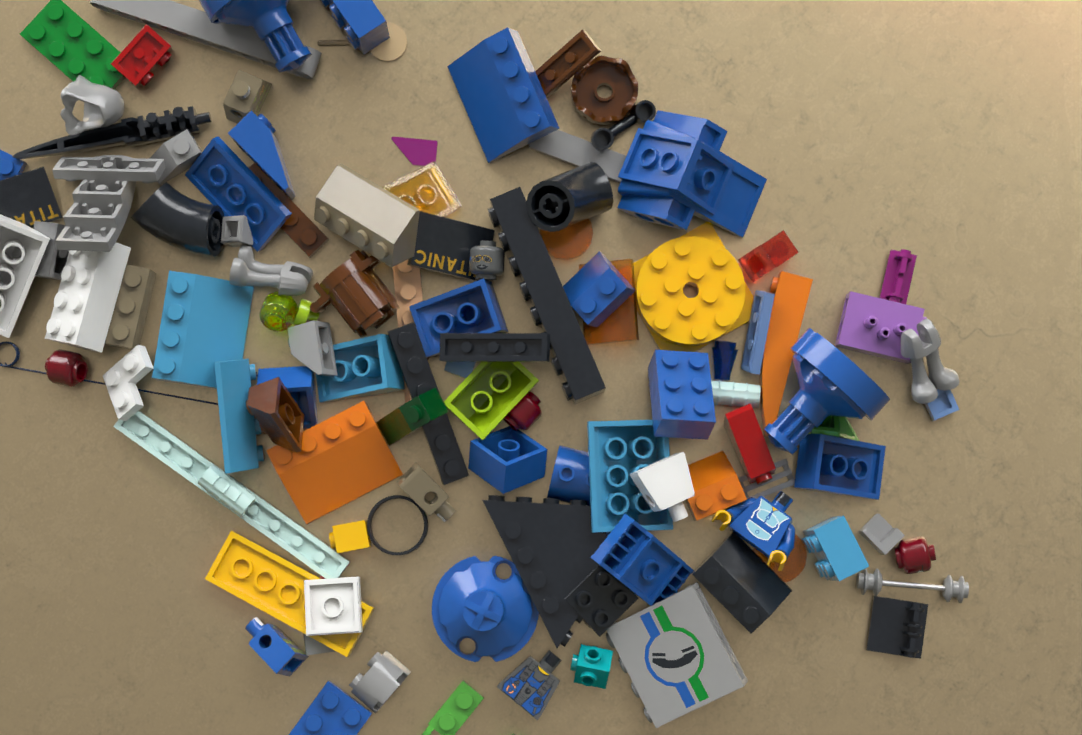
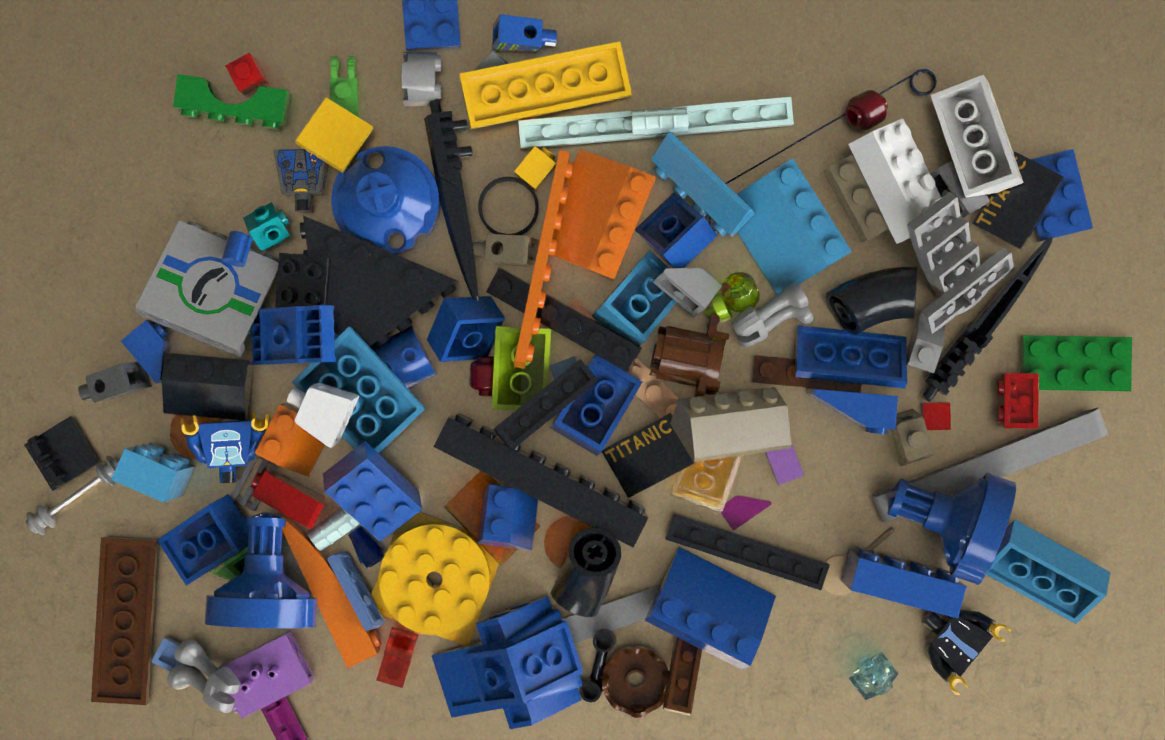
camera: 140 degrees right, 5 degrees up
light grey piece [60,75,124,135] -> none
white plate [102,345,154,421] -> none
light grey slope [221,215,253,247] -> none
reddish brown slope [246,377,304,453] -> none
white tile [304,577,363,636] -> none
dark green slope [377,387,449,446] -> none
dark grey head [469,241,505,280] -> none
light grey panel [858,514,905,555] -> none
dark red head [894,536,936,574] -> none
none -> dark grey torso [78,362,152,403]
none -> reddish brown plate [91,537,158,705]
none -> blue slope [121,320,170,384]
none -> blue piece [222,231,253,267]
none -> yellow tile [296,97,373,173]
none -> black piece [424,101,479,301]
none -> orange plate [514,150,574,369]
none -> black plate [665,513,830,590]
none -> medium lavender tile [765,445,804,485]
none -> red tile [921,402,951,430]

